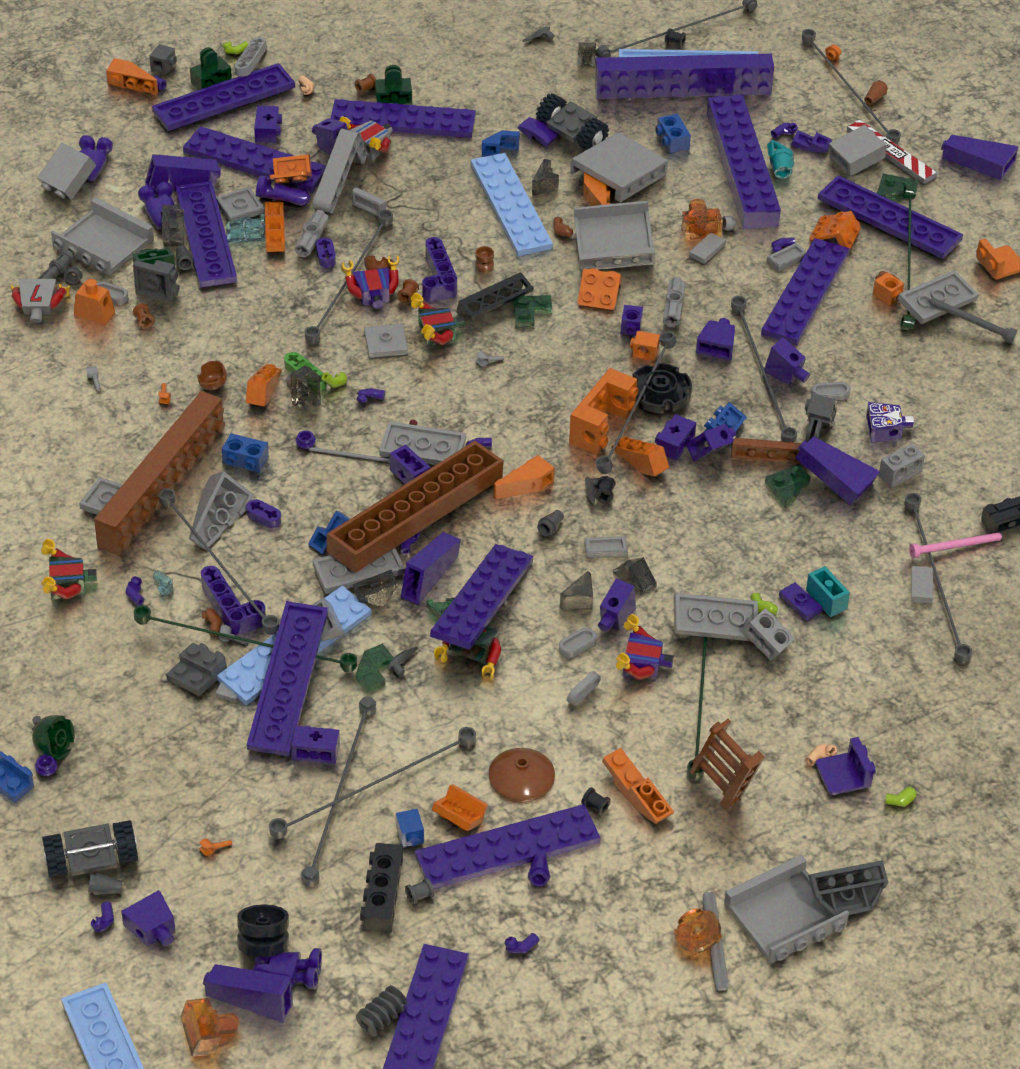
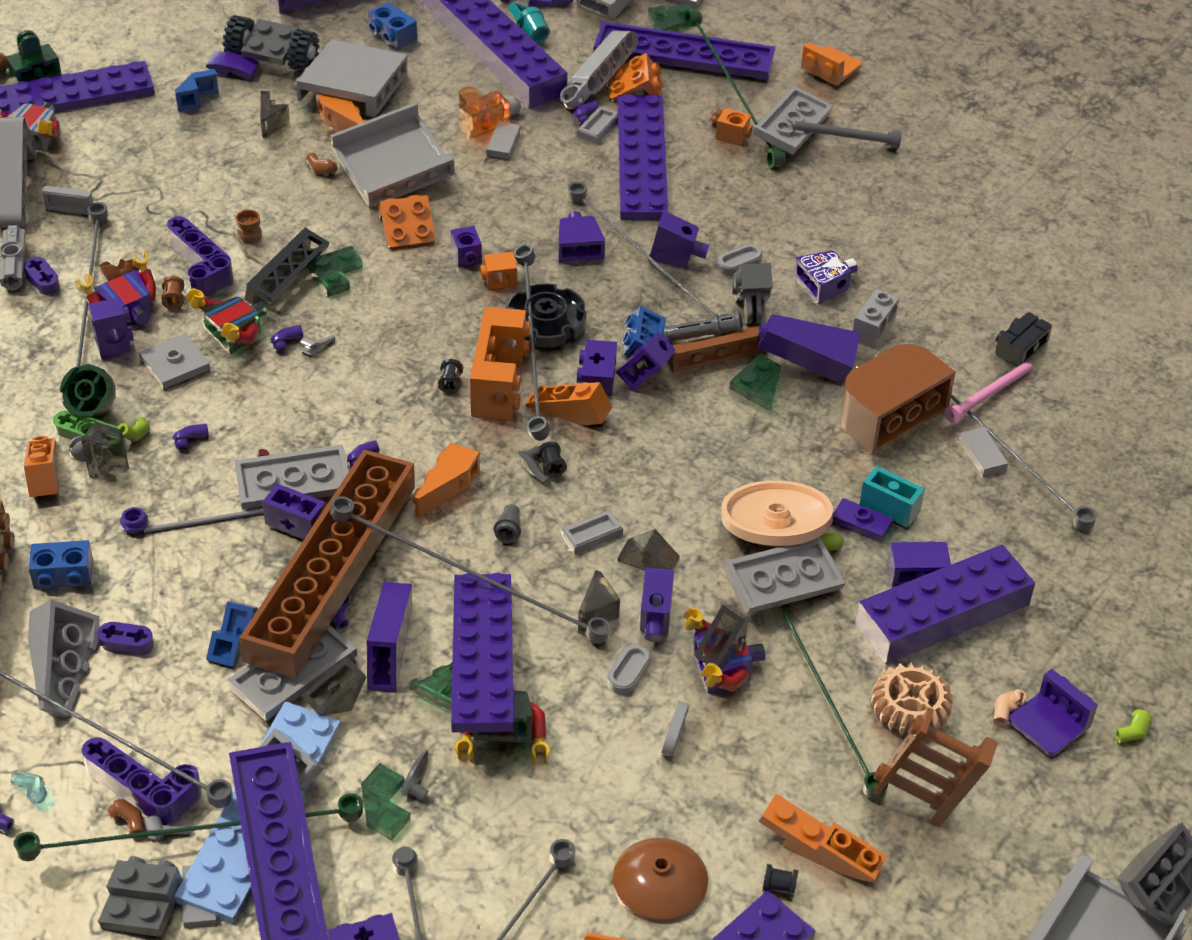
camera: 25 degrees left, 0 degrees up
light blue plate [471,153,553,257] -> none
light grey piece [663,277,685,328] -> none
light grey brick [742,608,795,661] -> none
none -> dark green cylinder [60,364,116,418]
none -> dark purple brick [88,297,134,359]
none -> dark purple arm [270,325,303,351]
none -> dark grey piece [330,496,611,644]
none -> black bush [438,359,464,393]
none -> light grey piece [560,31,638,110]
none -> dark grey pin [664,311,743,342]
none -> clear smoke slope [694,605,748,669]
none -> light nougat dish [721,480,833,546]
none -> dark orange brick [840,344,956,454]
none -> dark purple brick [855,544,1035,664]
none -> light nougat gear [871,662,953,736]
none -> dark purple brick [887,541,951,586]

